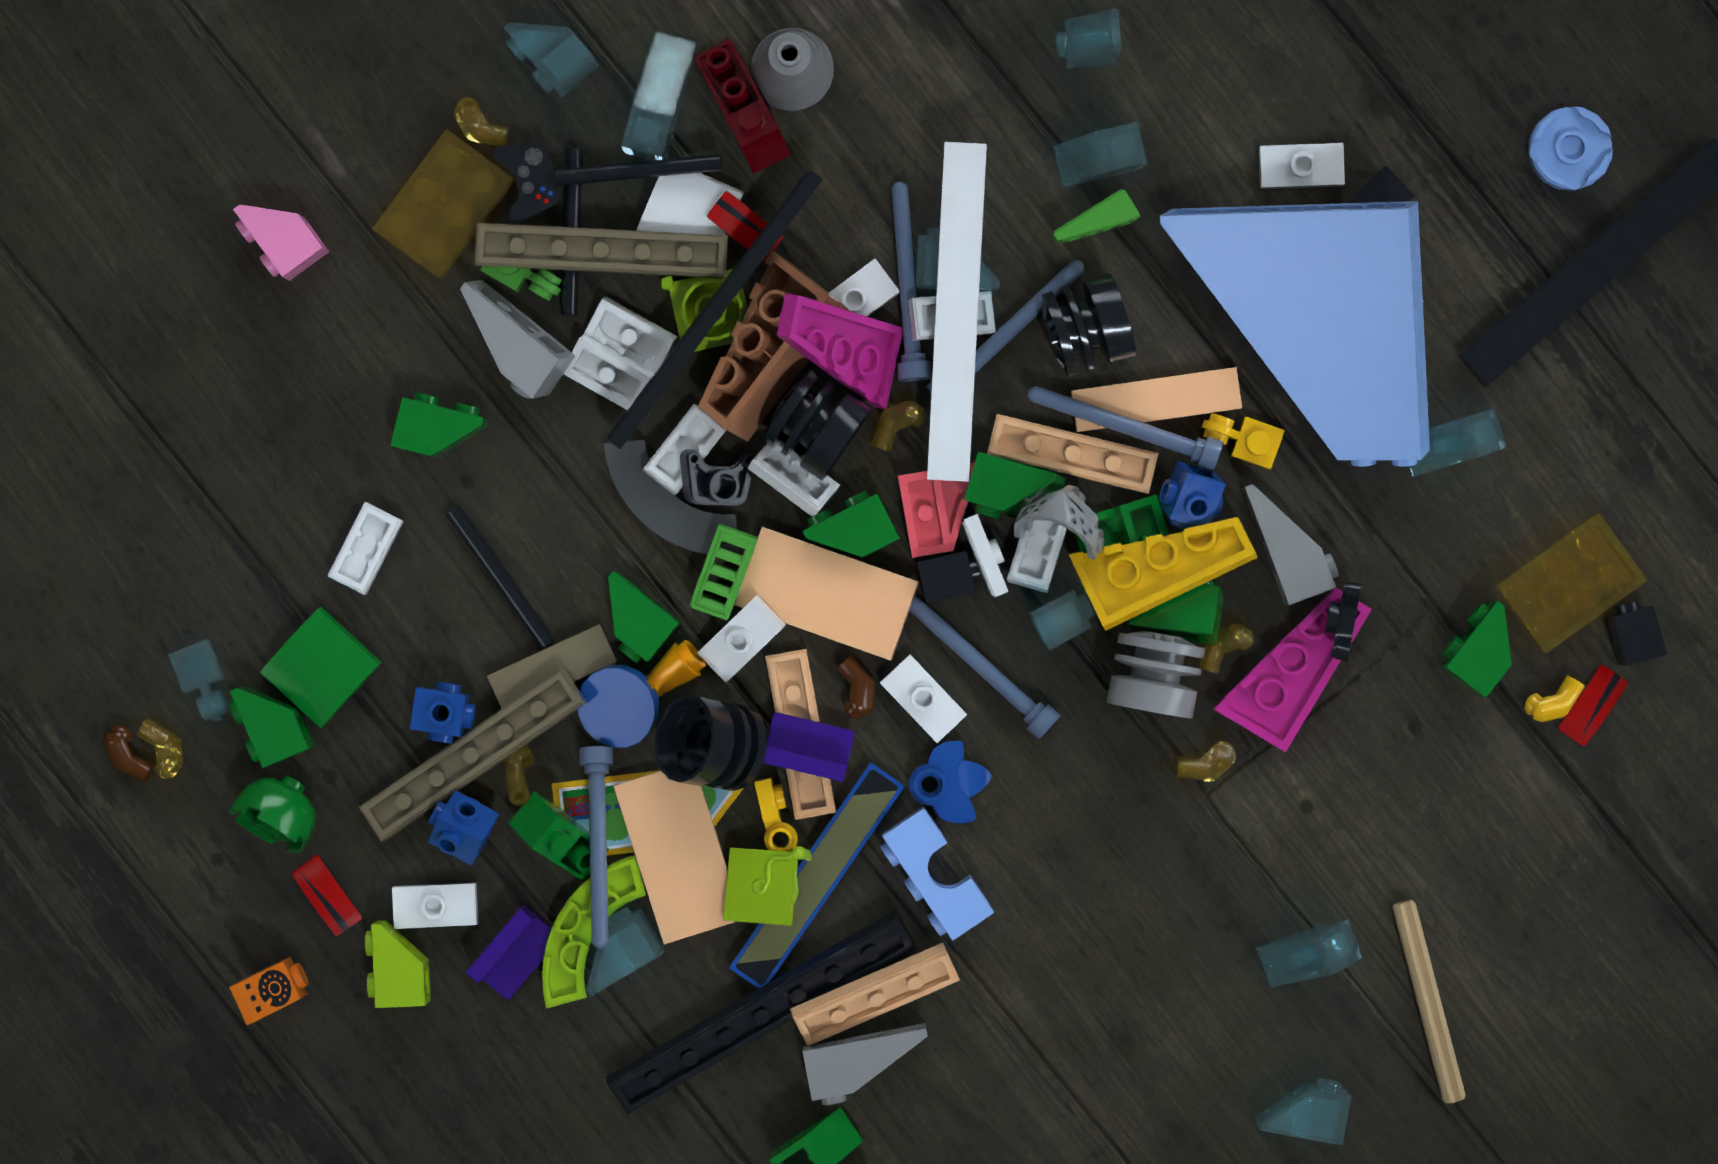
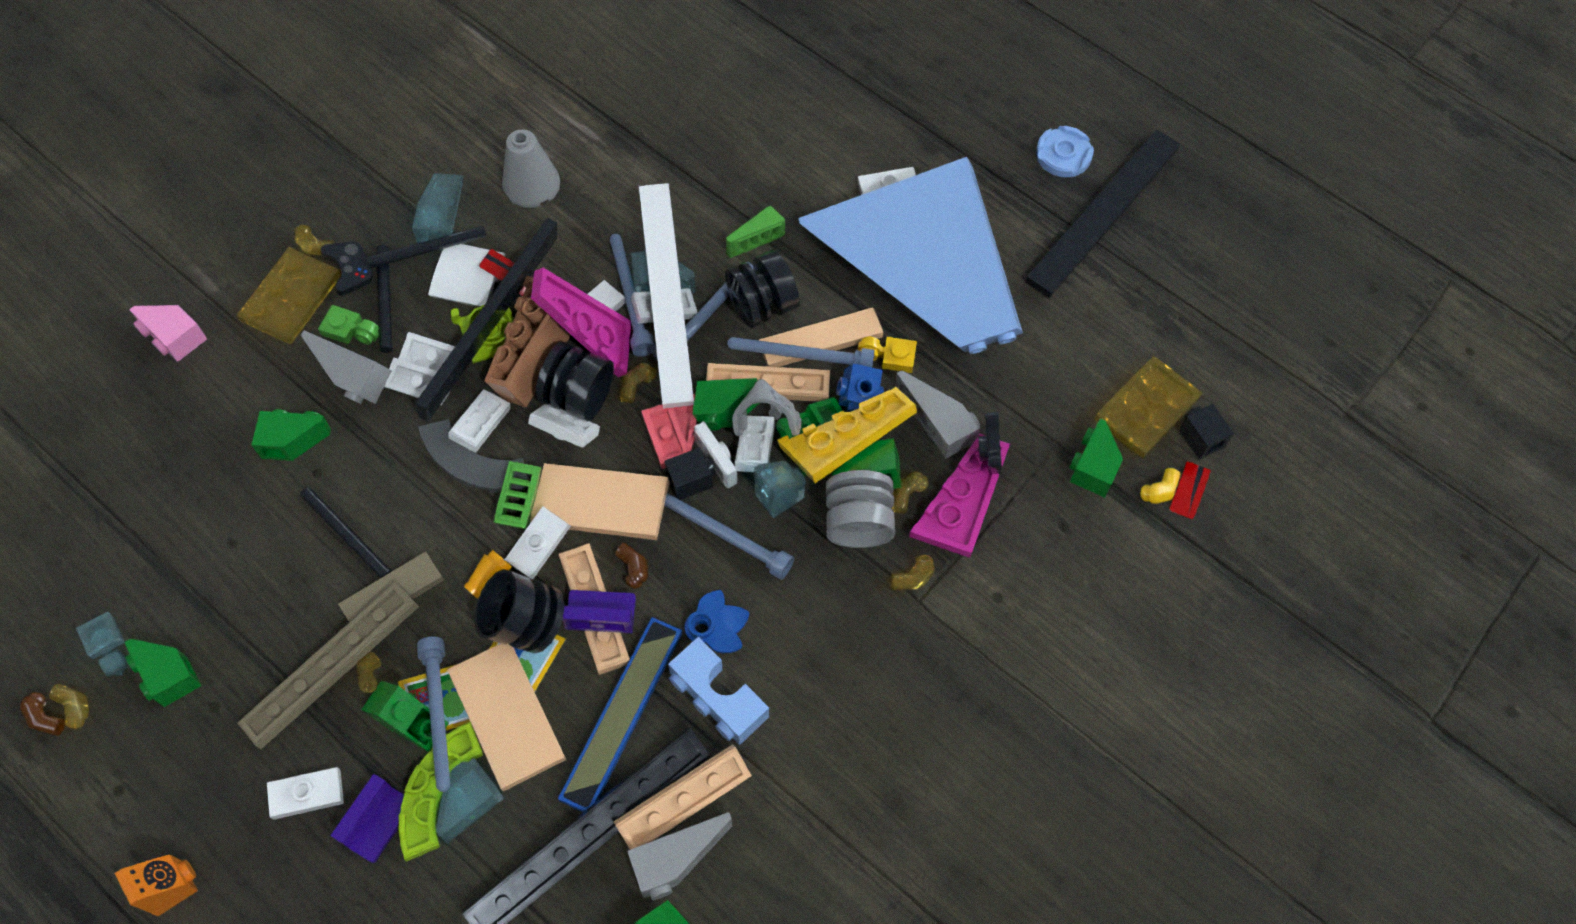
camera: 15 degrees left, 25 degrees down
green cylinder [228,776,316,854] -> none
green slope [260,607,382,728] -> none
red sticker [292,855,362,936] -> none
white plate [327,502,404,595] -> none
lime slope [365,920,431,1008] -> none
blue brick [410,681,476,743] -> none
blue brick [428,790,499,866] -> none
dark tan tile [475,223,728,278] -> none
clear light blue slope [504,22,599,98] -> none
blue tile [578,665,660,748] -> none
green slope [608,571,681,663] -> none
black piece [680,449,755,506] -> none
dark red slope [694,39,790,174] -> none
lime hat [723,846,812,926] -> none
yellow plate [754,776,798,852] -> none
green slope [803,491,900,558] -> none
white plate [880,654,967,743] -> none
clear light blue slope [1053,121,1147,188] -> none
clear light blue slope [1056,9,1121,68] -> none
clear light blue slope [1255,1078,1352,1146] -> none
clear light blue slope [1257,919,1362,988] -> none
tan axle [1392,900,1466,1103] -> none
clear light blue slope [1410,408,1507,477] -> none

